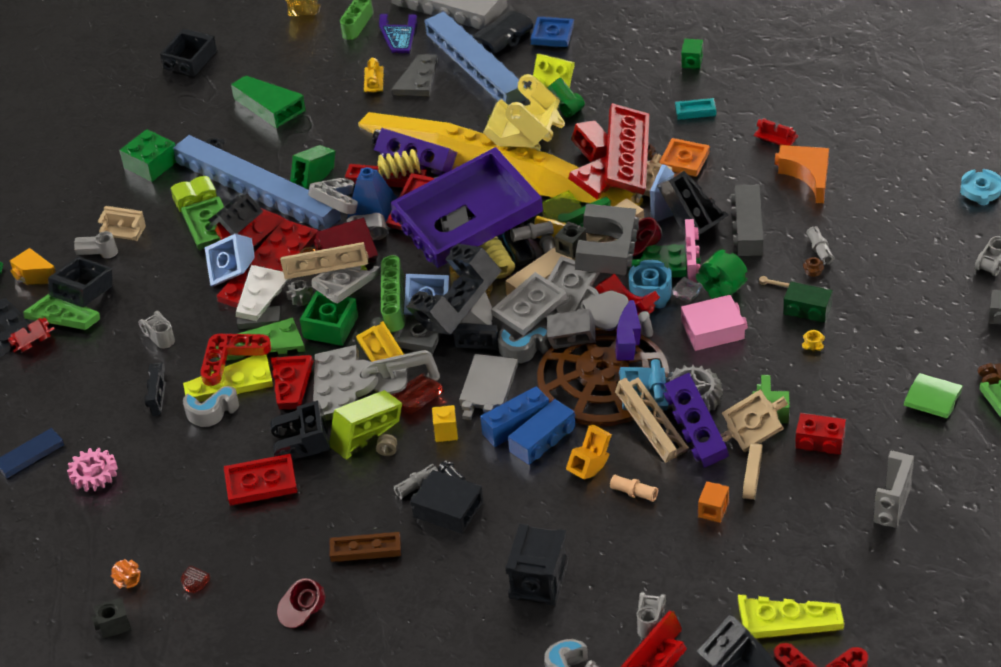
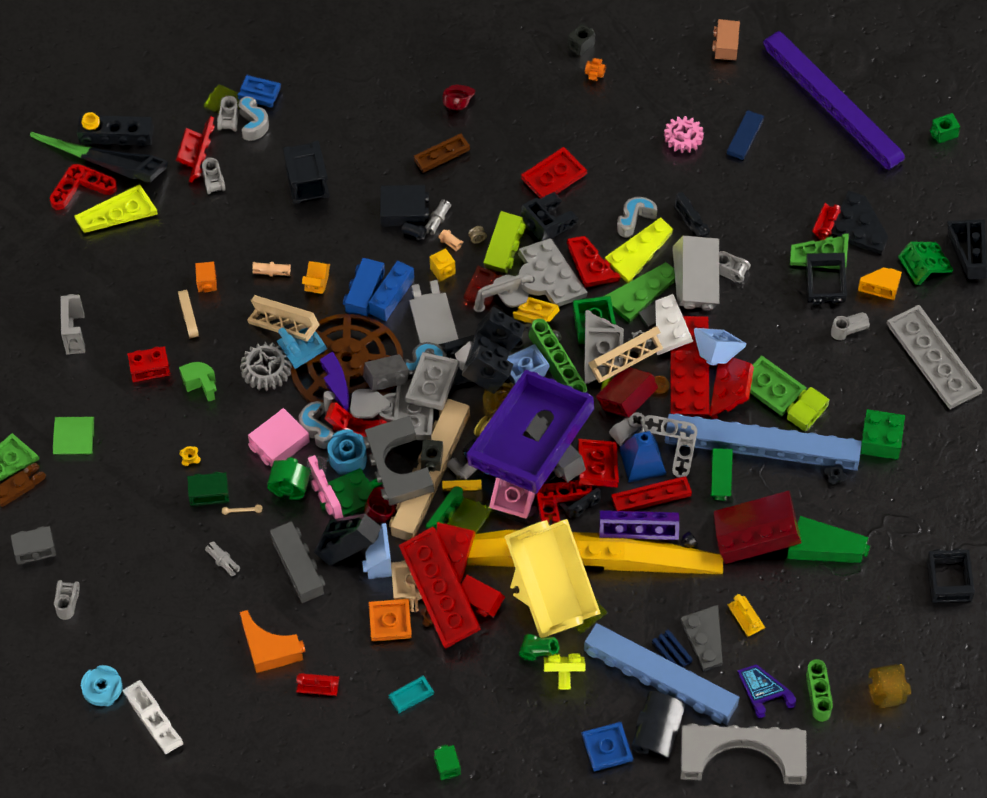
camera: 150 degrees right, 15 degrees up
tan hinge [98,206,146,241] -> none
clear red tile [181,566,210,592] -> none
red beam [201,334,272,386] -> none
black bracket [206,193,263,235] -> none
light yellow piece [377,149,421,179] -> none
dark purple brick [663,373,729,468] -> none
tan plate [720,389,788,452] -> none
reddish brown plate [803,257,824,277] -> none
none -> white slope [122,680,183,754]
none -> light grey animal [299,401,333,449]
none -> light nougat pin [438,229,463,251]
none -> dark blue tile [652,629,693,668]
none -> light grey slope [672,236,719,311]
none -> dark red slope [714,491,802,564]
none -> light grey plate [887,305,983,410]

